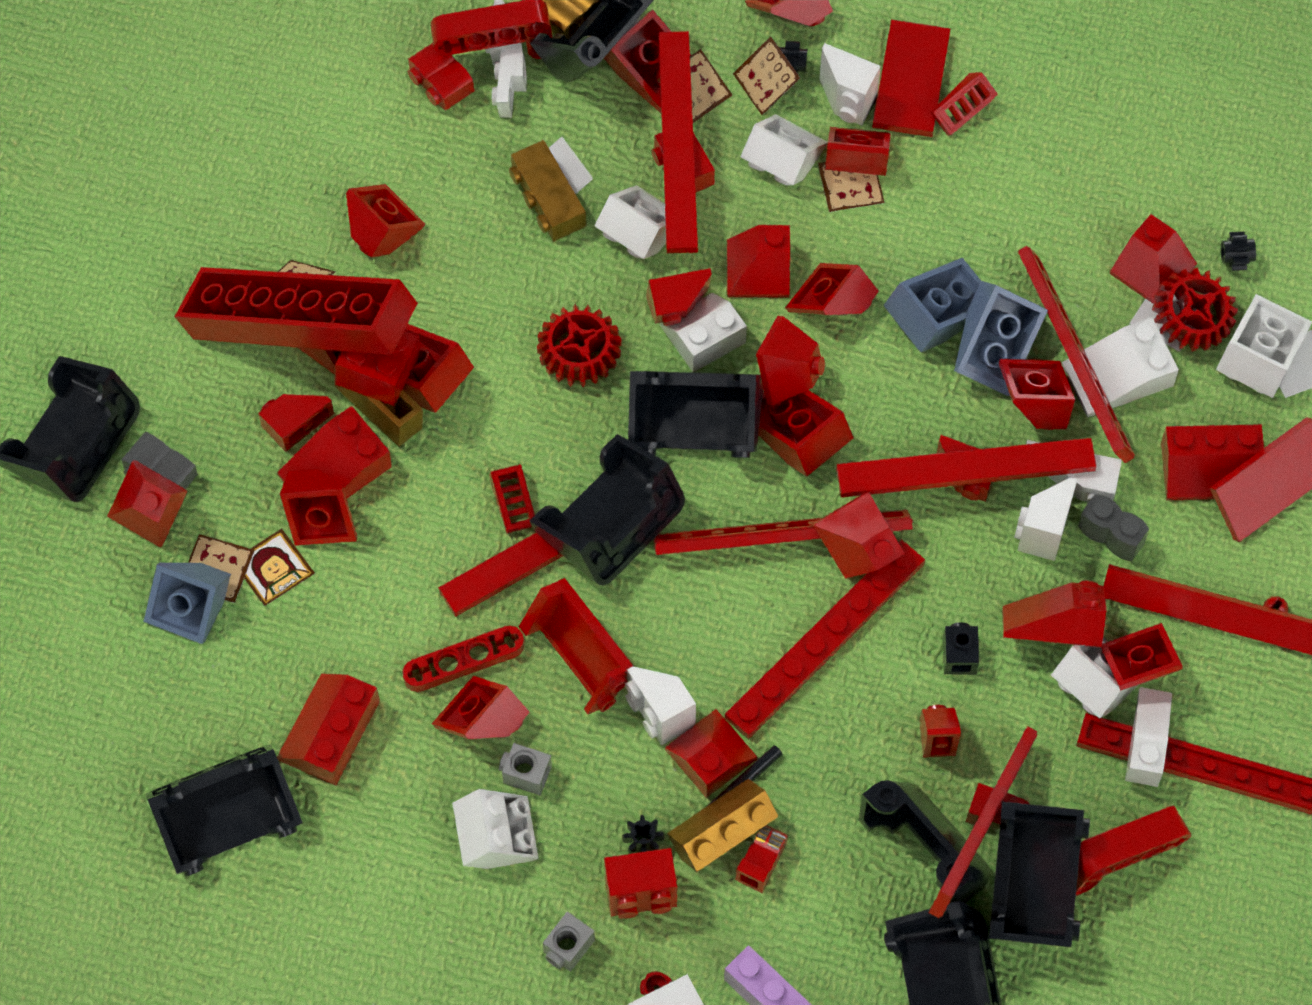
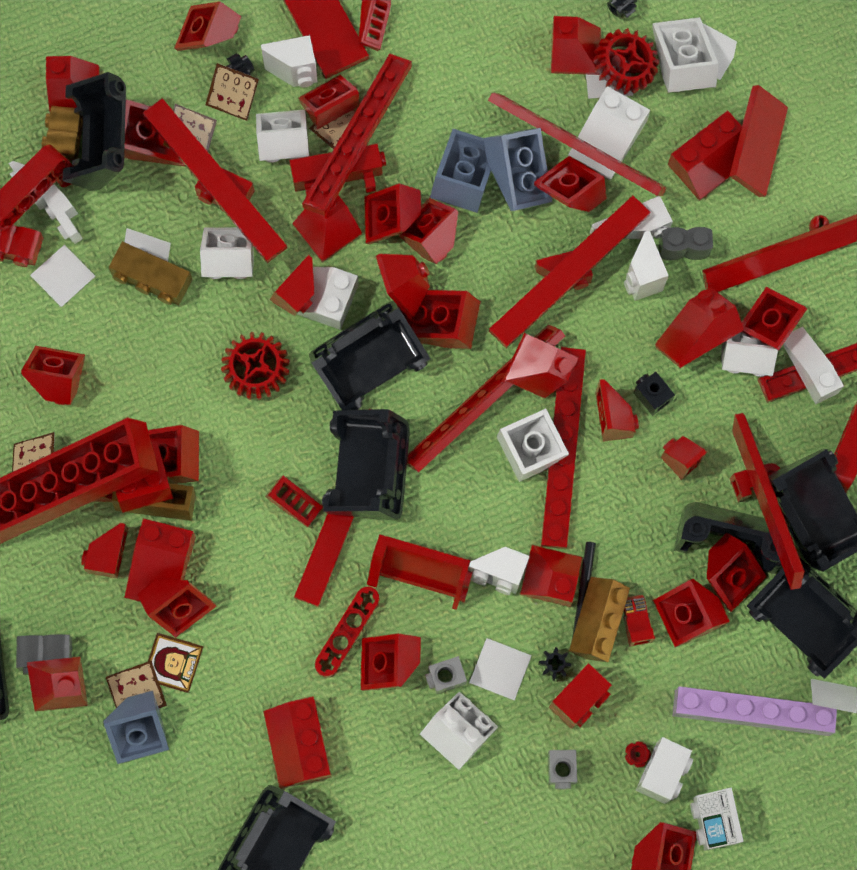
camera: 40 degrees left, 10 degrees up
none -> white sticker [30,245,95,307]
none -> red brick [289,143,386,196]
none -> red tile [302,53,412,216]
none -> red slope [398,198,458,264]
none -> white sticker [469,638,531,700]
none -> white slope [497,409,569,482]
none -> red slope [595,379,639,442]
none -> red slope [653,579,730,647]
none -> red slope [707,533,767,612]

